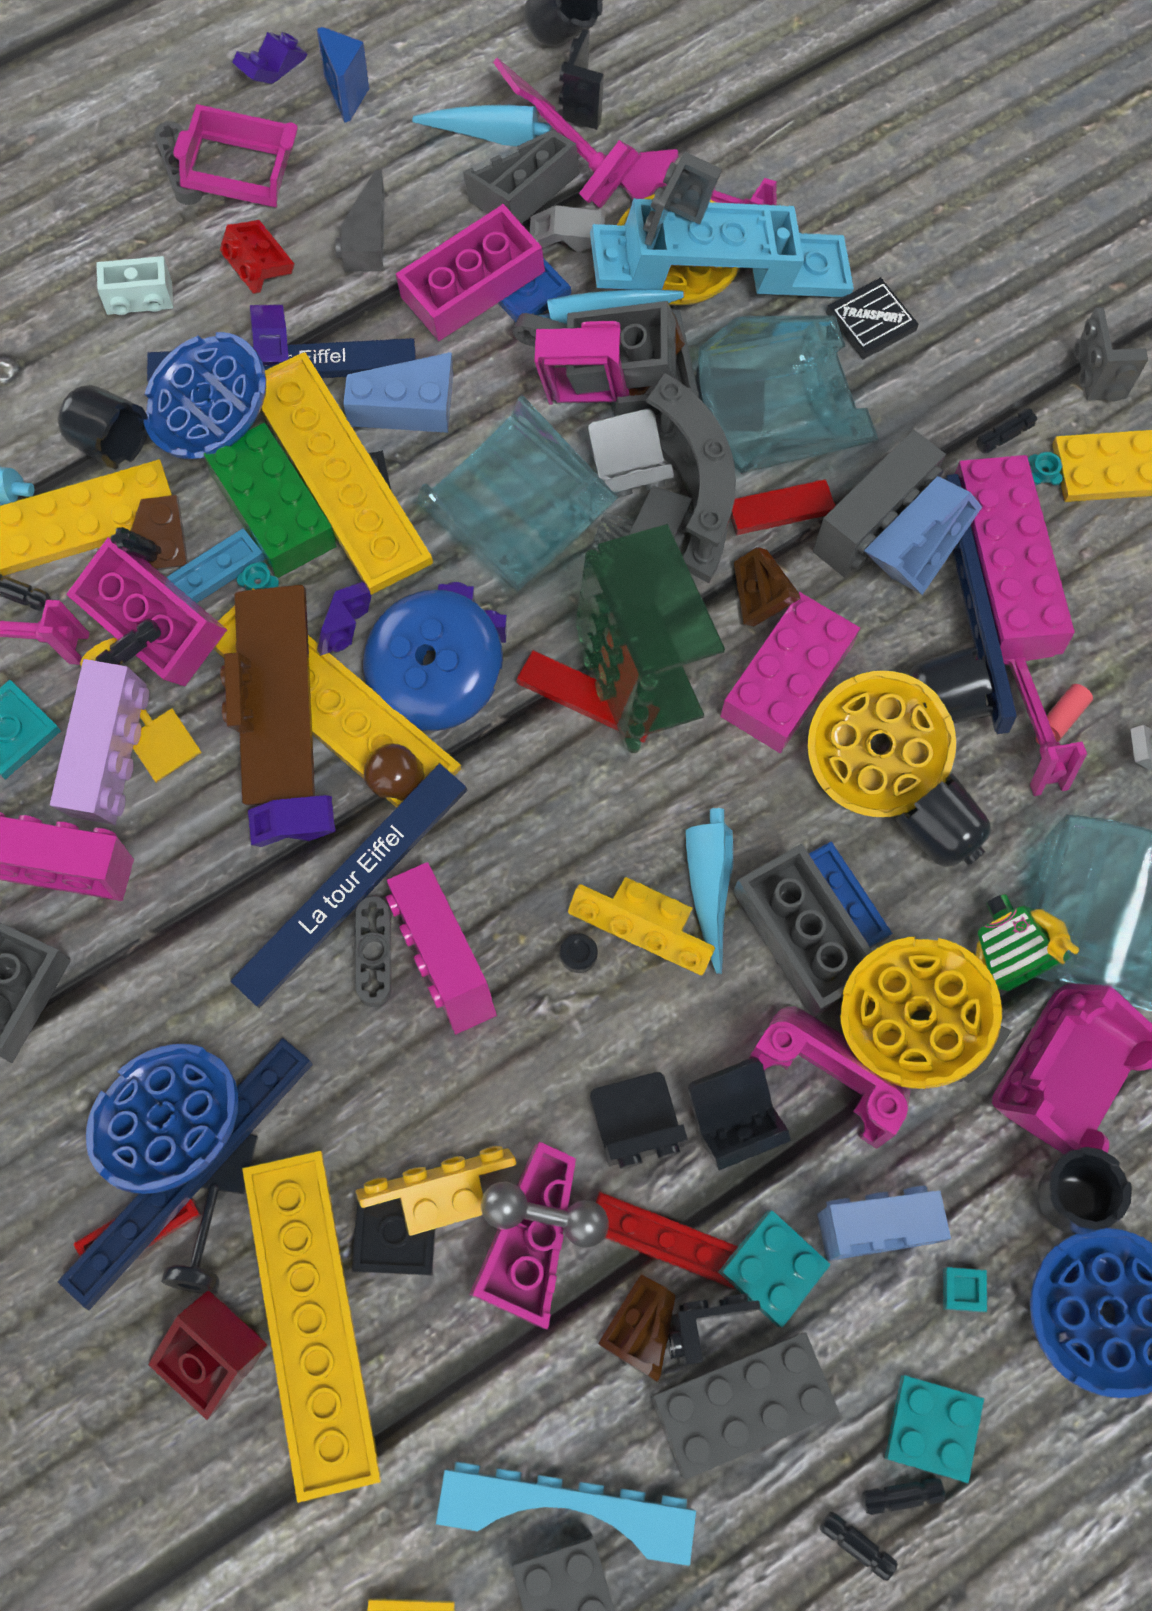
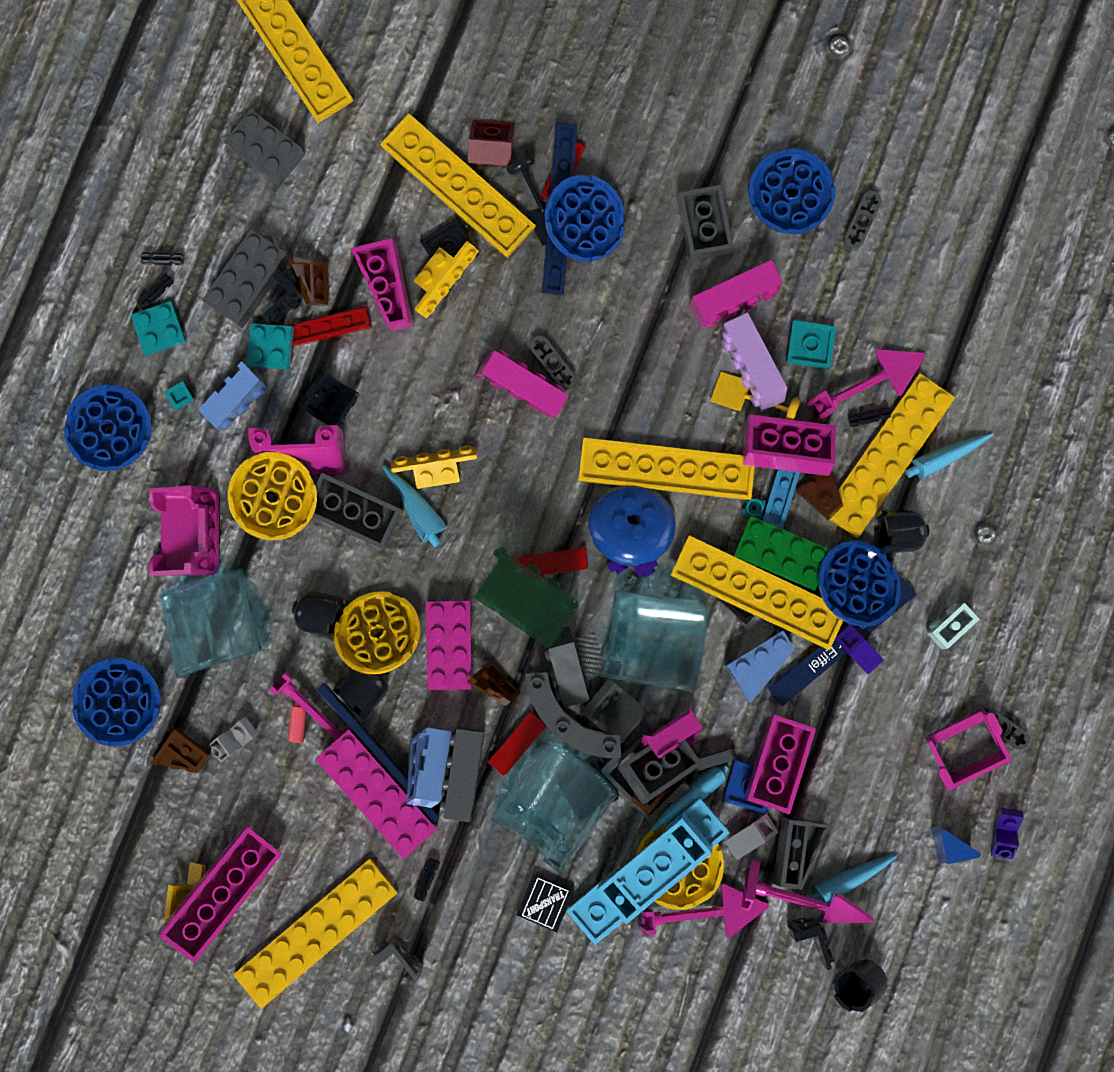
camera: 150 degrees right, 15 degrees up
black axle [95,619,162,665] -> none
black axle [111,527,161,562] -> none
red bracket [220,220,295,294] -> none
reddish brown bracket [220,585,315,806] -> none
dark blue tile [230,763,468,1009] -> none
dark purple slope [248,795,335,847] -> none
dark purple slope [317,581,372,656] -> none
flat silver slope [335,170,385,272] -> none
reddish brown hair [364,744,424,801] -> none
medium azure arch [436,1462,696,1566] -> none
flat silver piece [481,1182,609,1248] -> none
black tile [560,933,598,973] -> none
black bracket [590,1072,688,1169] -> none
dark grey bracket [643,151,722,246] -> none
blue tile [809,841,893,948] -> none
torso [975,894,1079,991] -> none
teal plate [1028,452,1063,486] -> none
black cylinder [1037,1147,1132,1234] -> none

